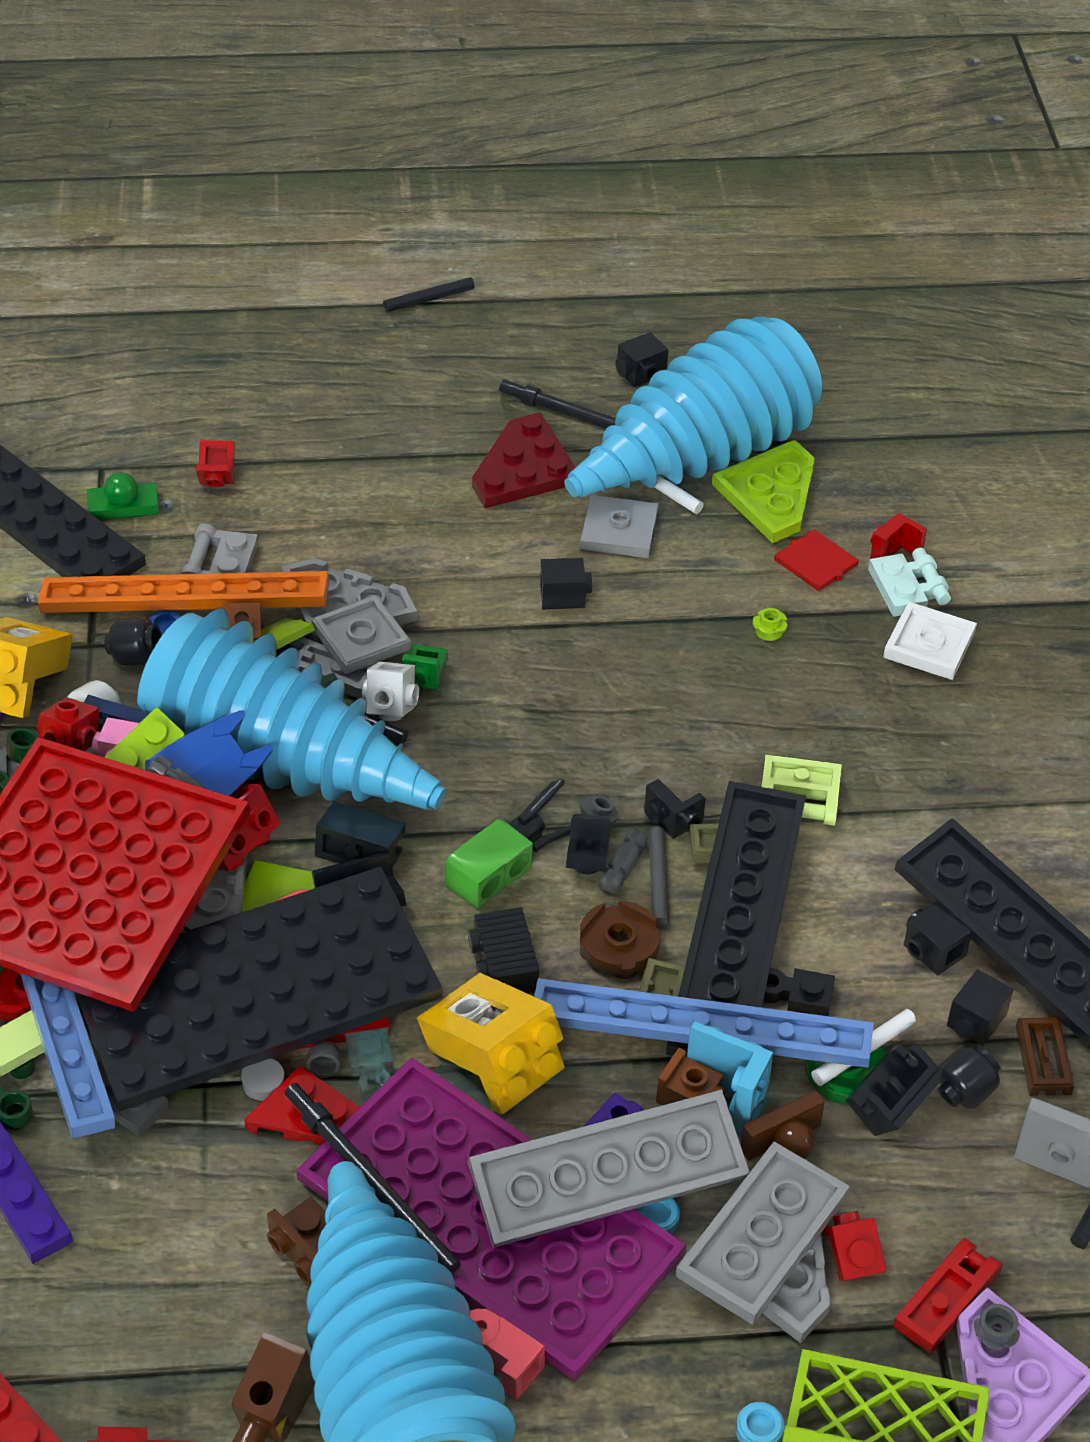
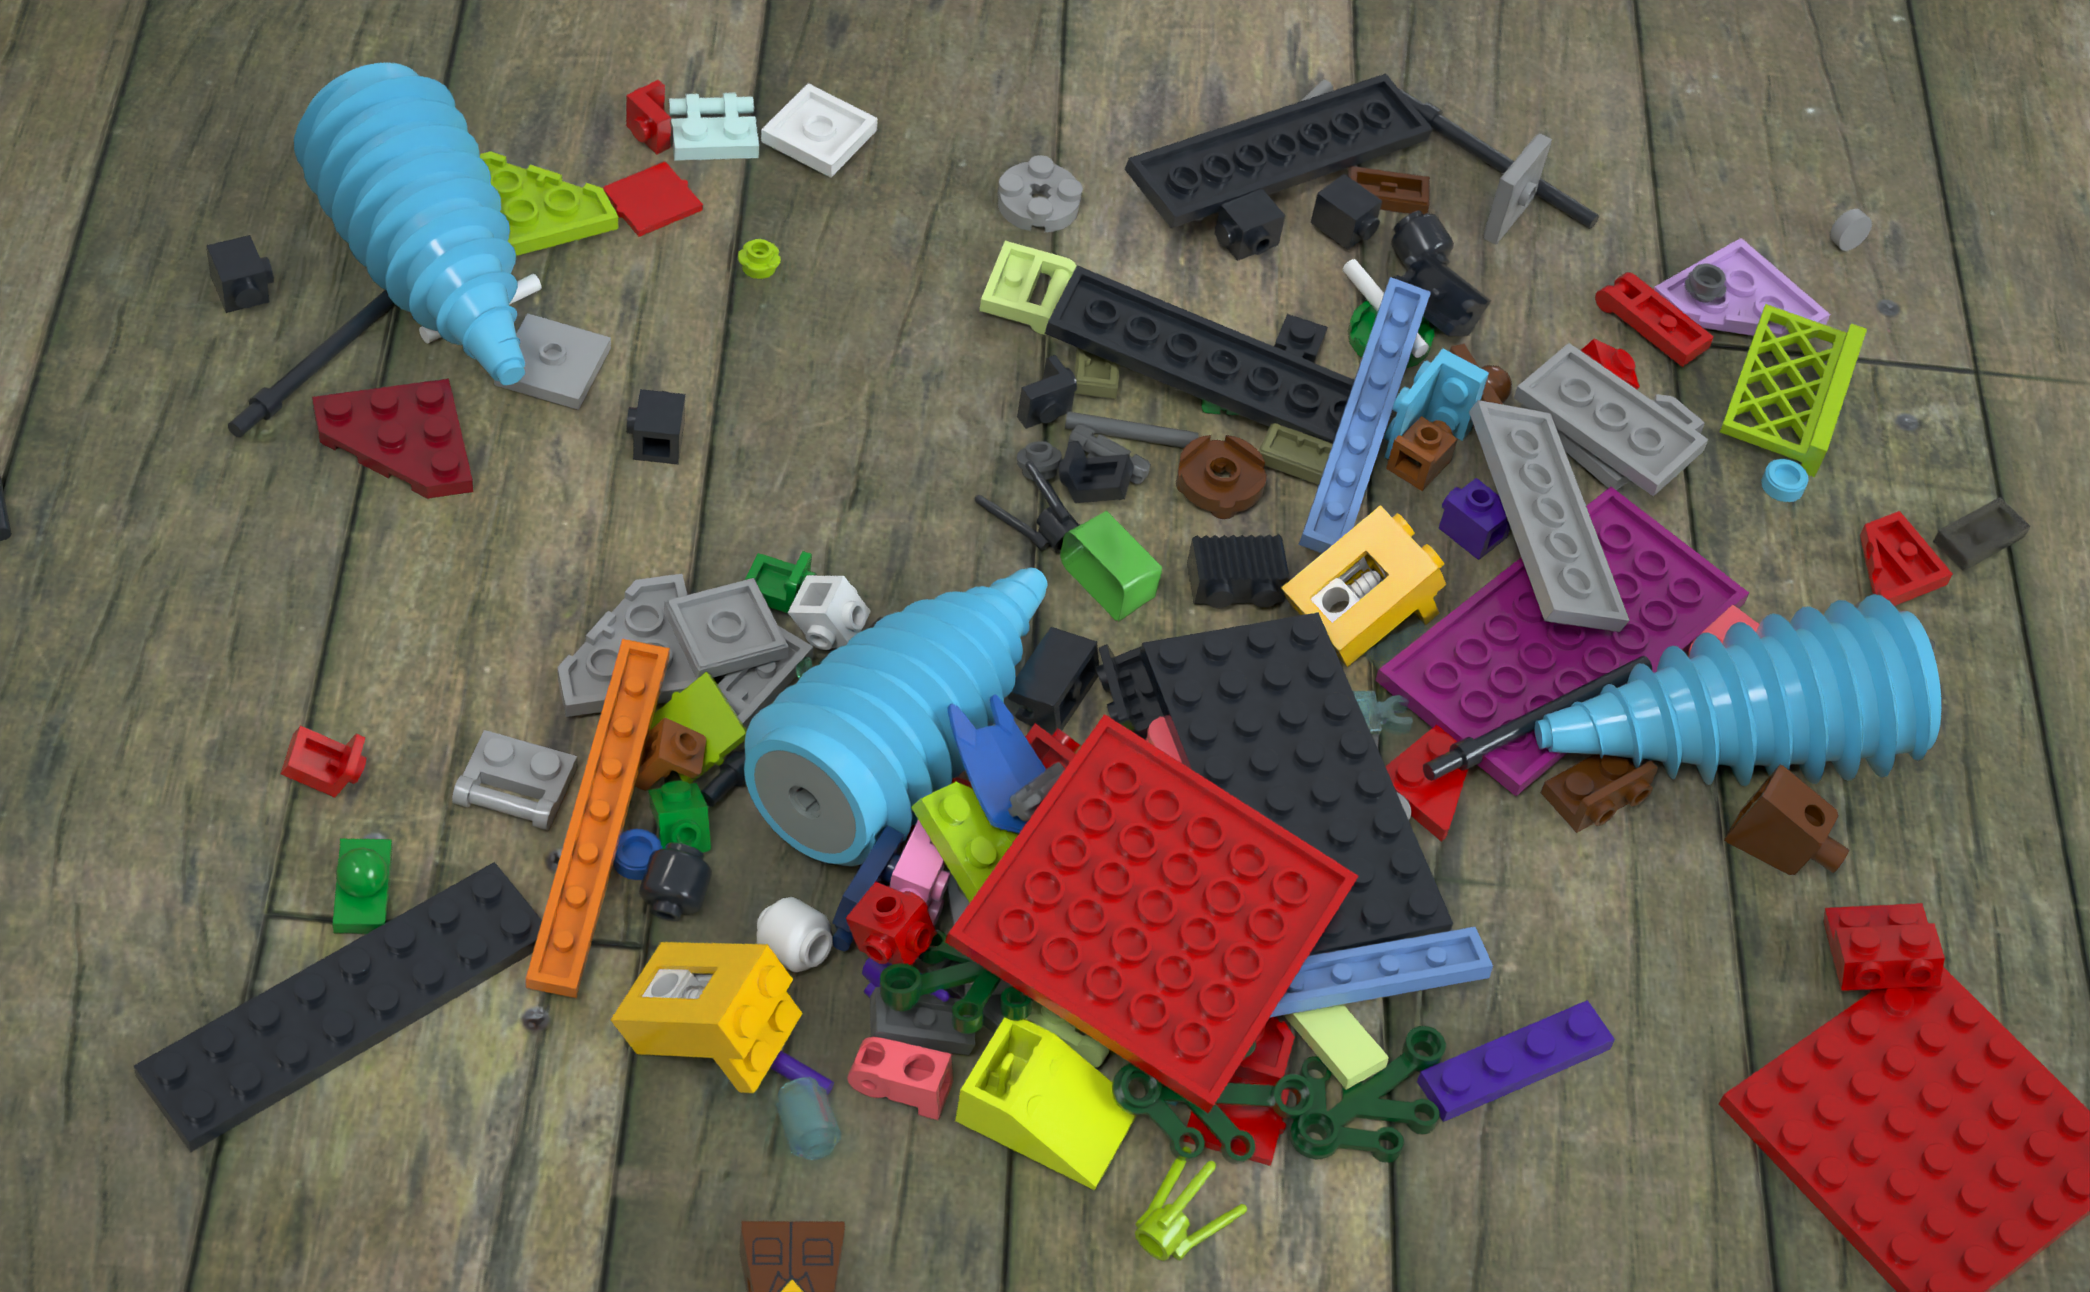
camera: 90 degrees left, 5 degrees up
none -> light grey plate [997,155,1083,232]

